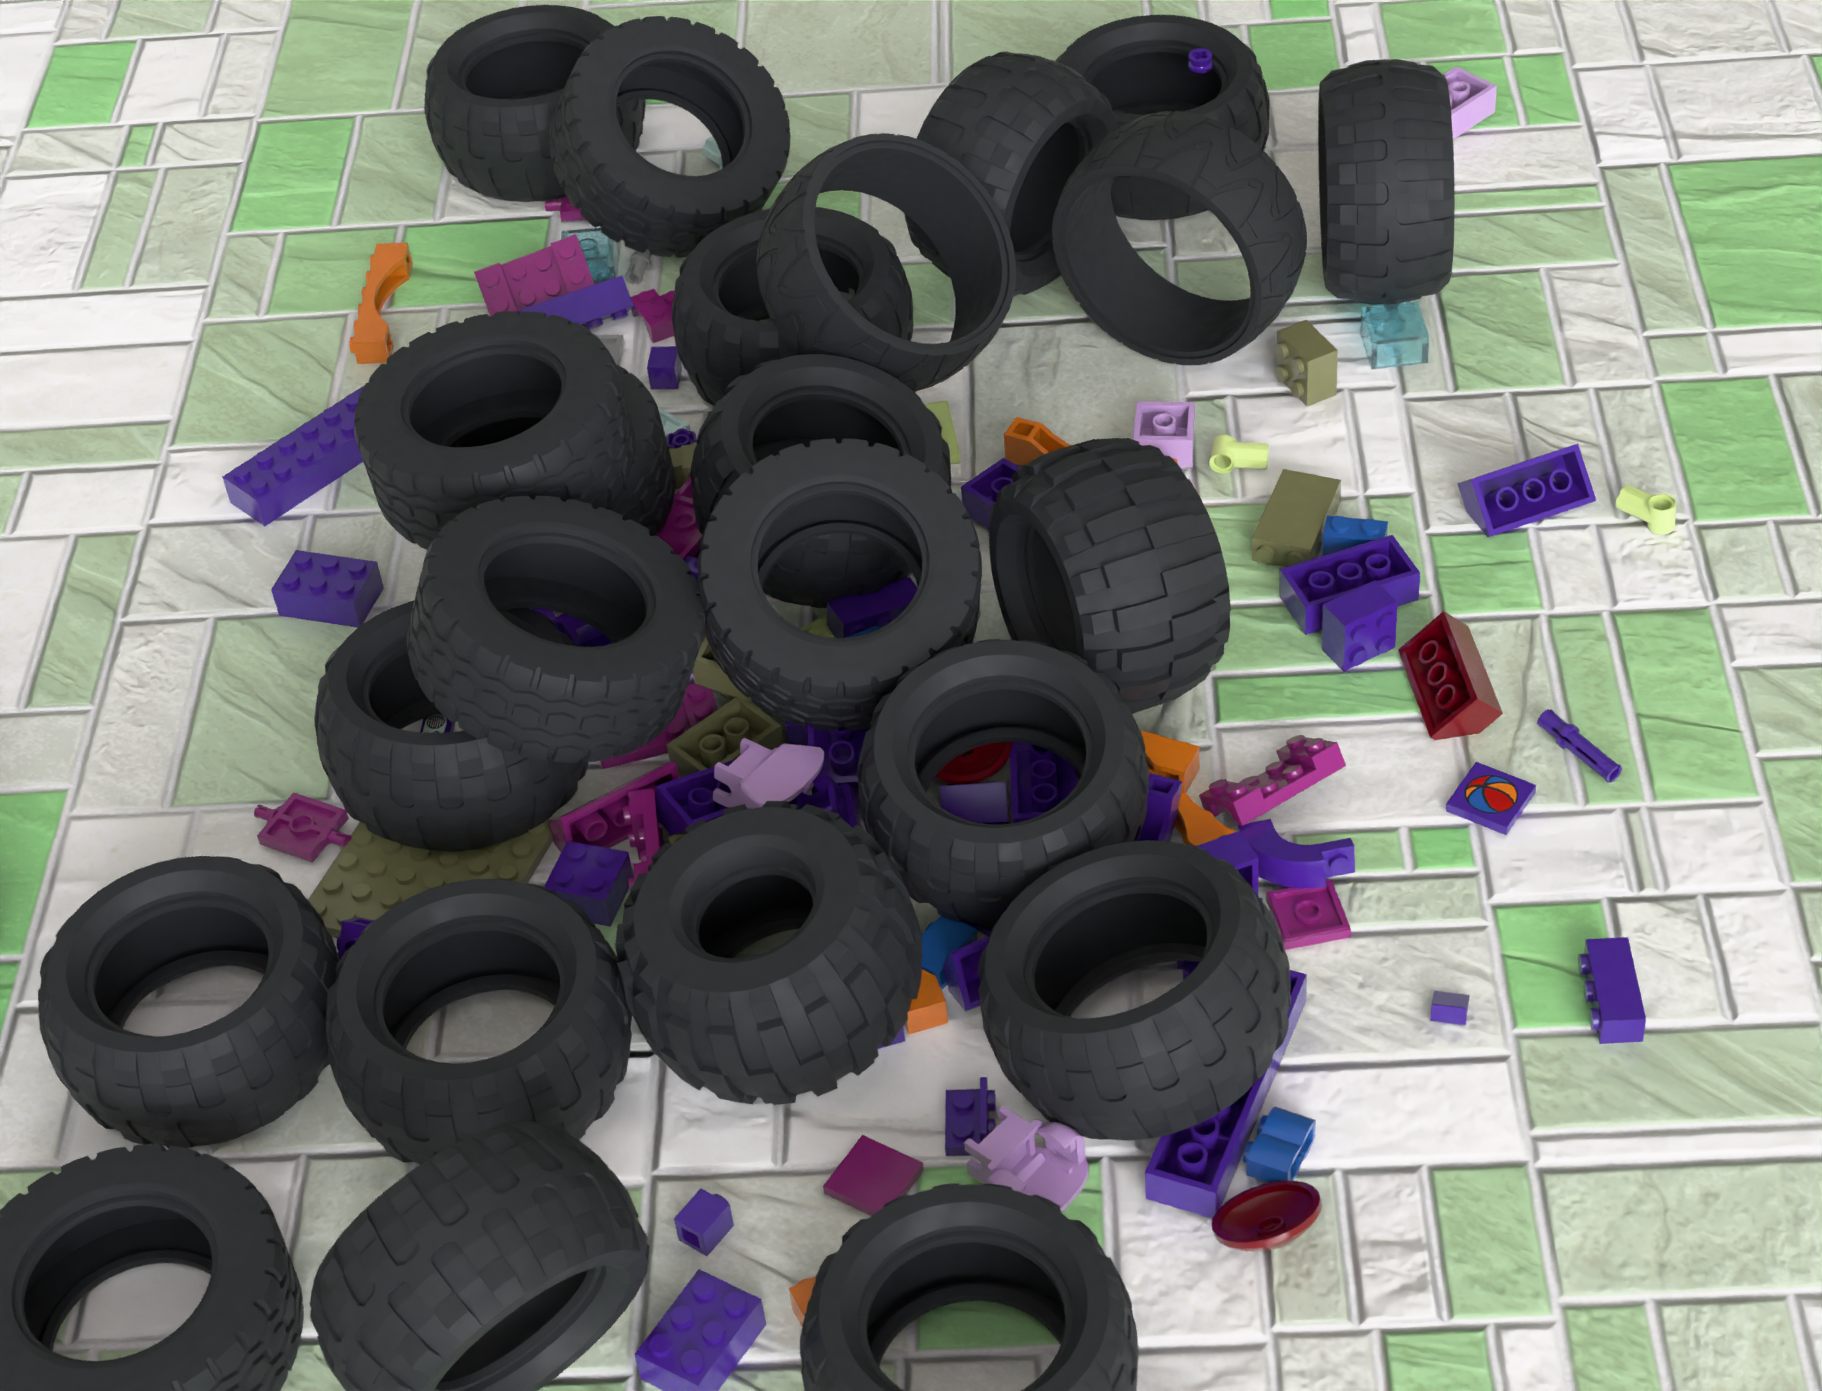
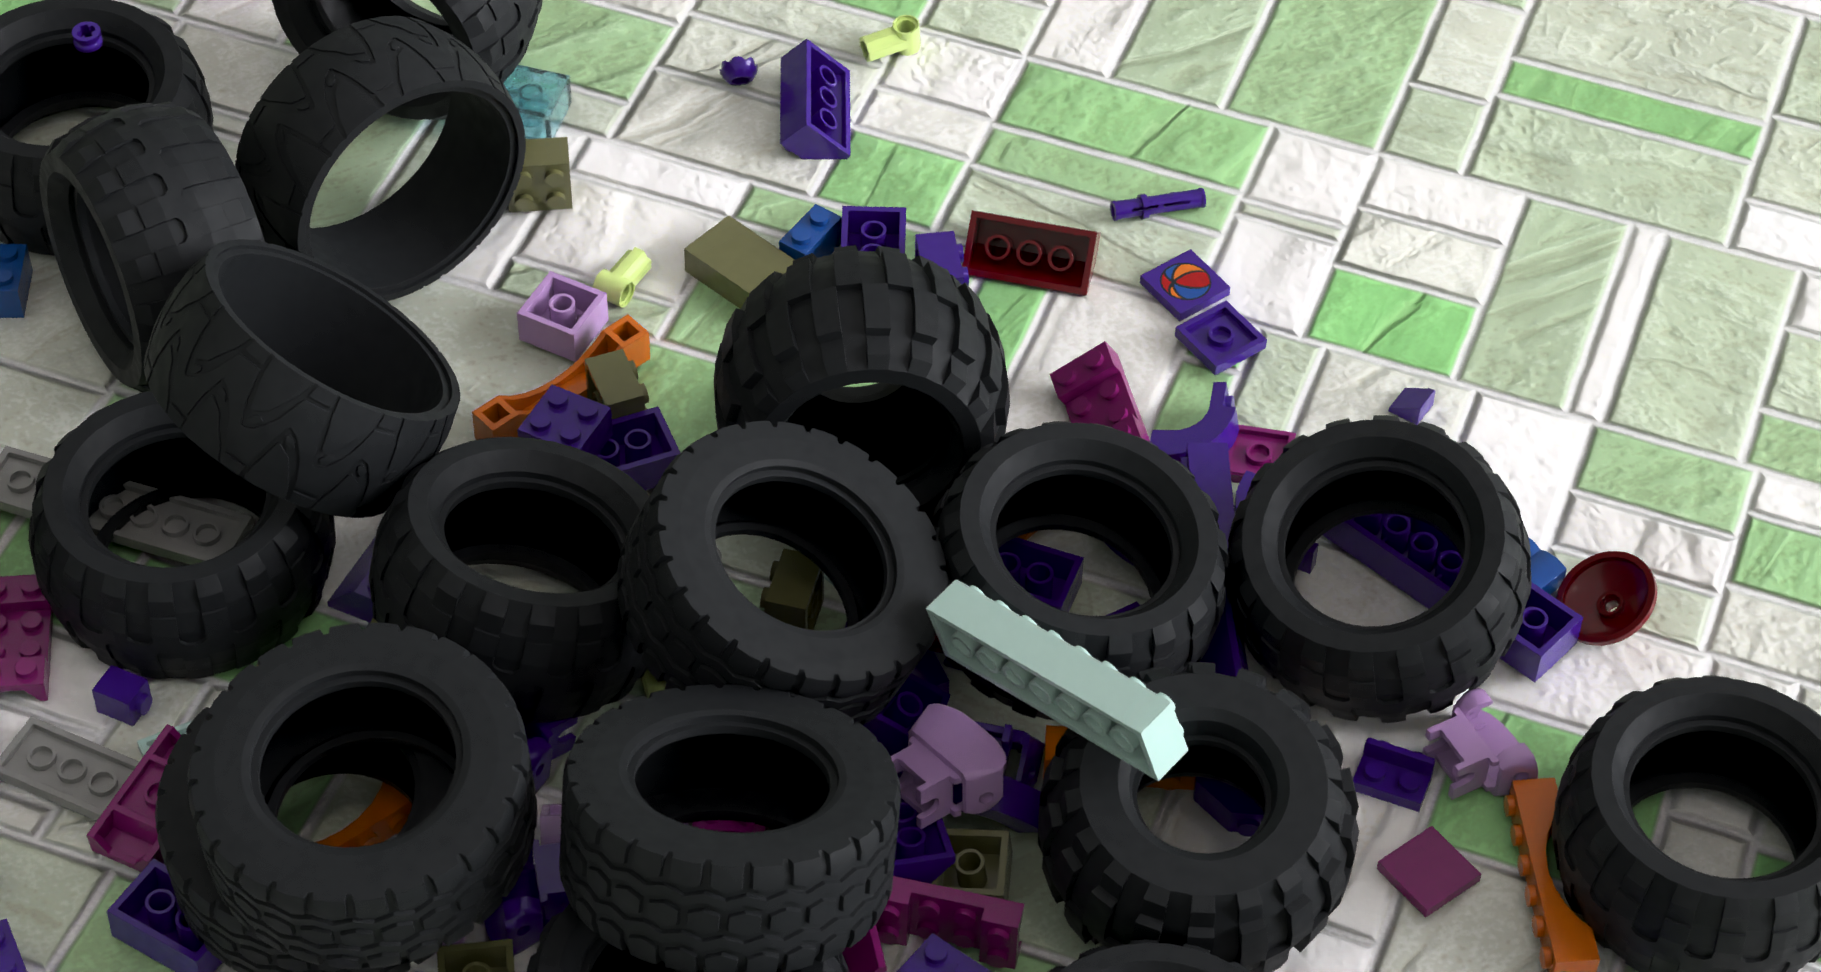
camera: 75 degrees left, 5 degrees up
dark purple brick [1578,937,1646,1044] -> none
none -> dark purple brick [517,384,613,456]
none -> dark purple plate [719,56,758,86]
none -> light aqua brick [926,579,1188,781]
none -> dark purple plate [1175,300,1267,375]

